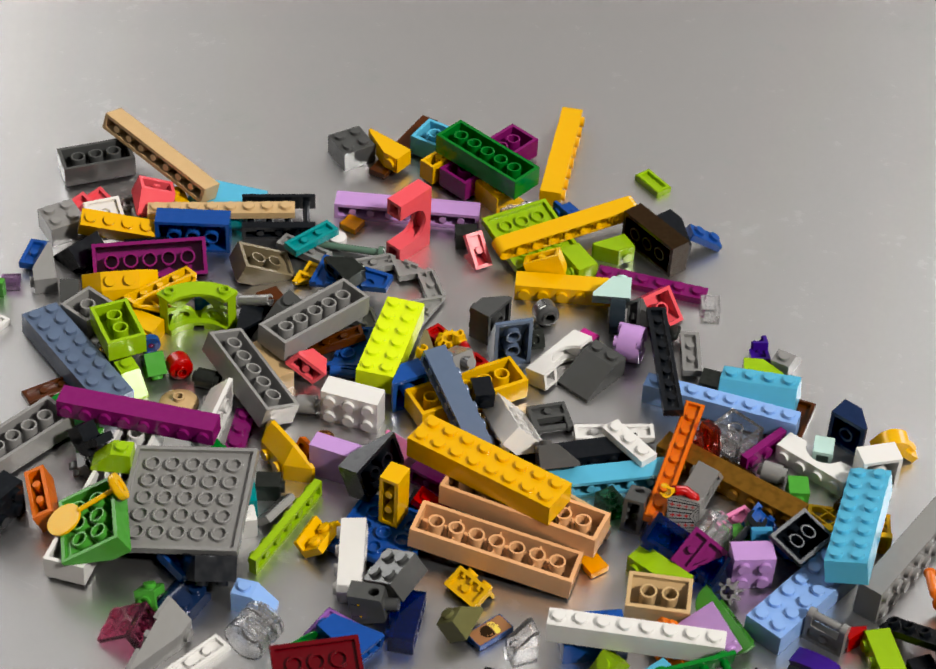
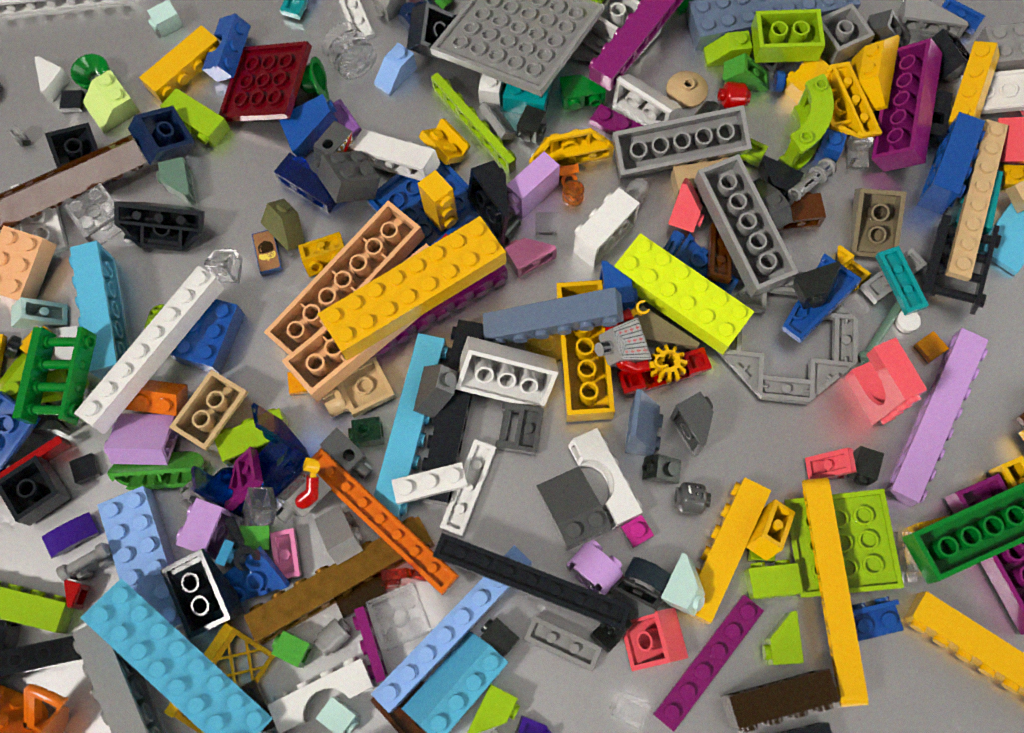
camera: 120 degrees right, 30 degrees up
black brick [469,376,495,409] -> none

